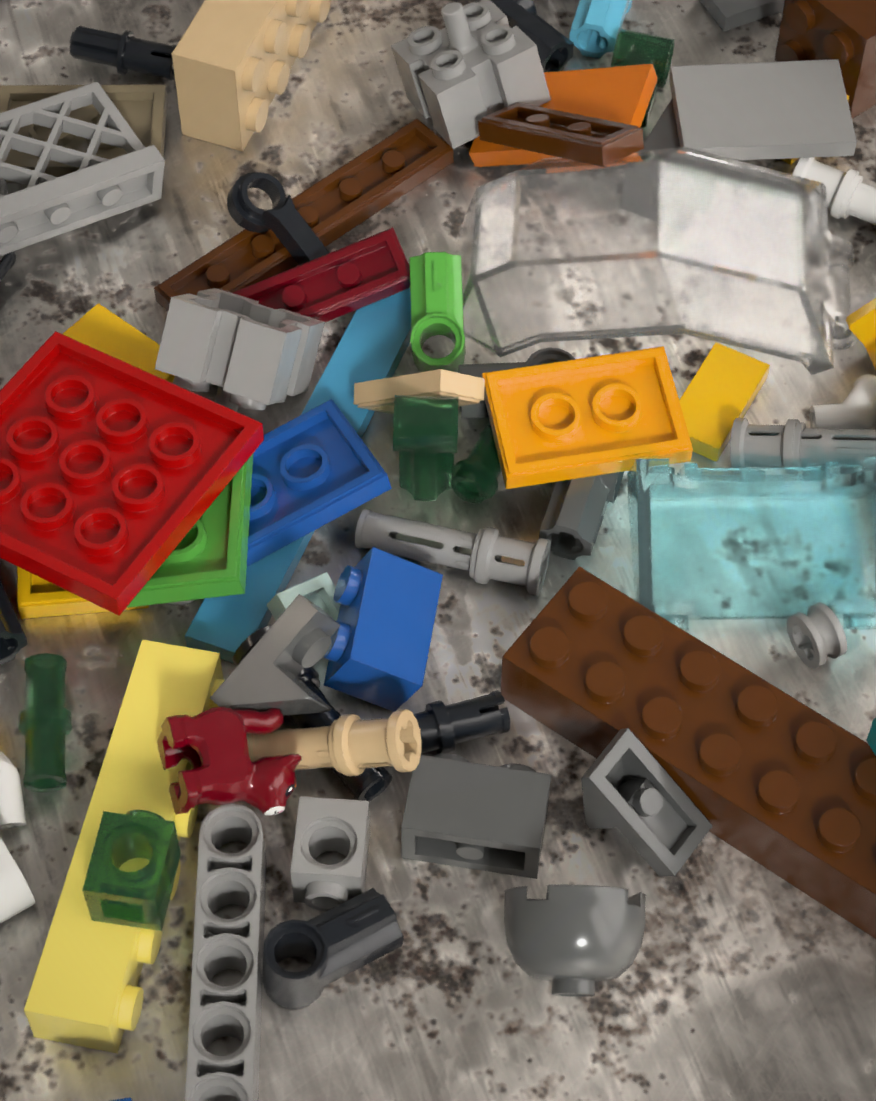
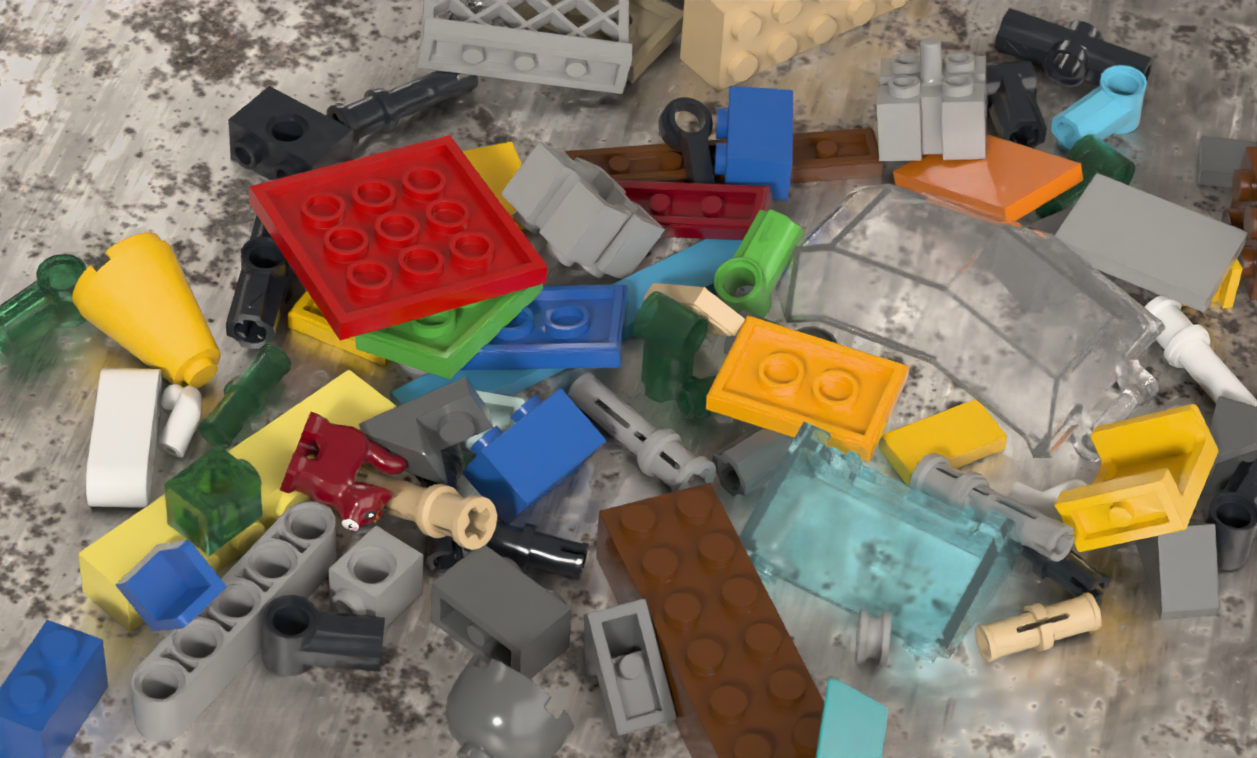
camera: 30 degrees right, 10 degrees down
reddish brown tile [478,103,644,167] -> none
none -> blue panel [115,540,227,632]
none -> blue brick [714,86,793,201]

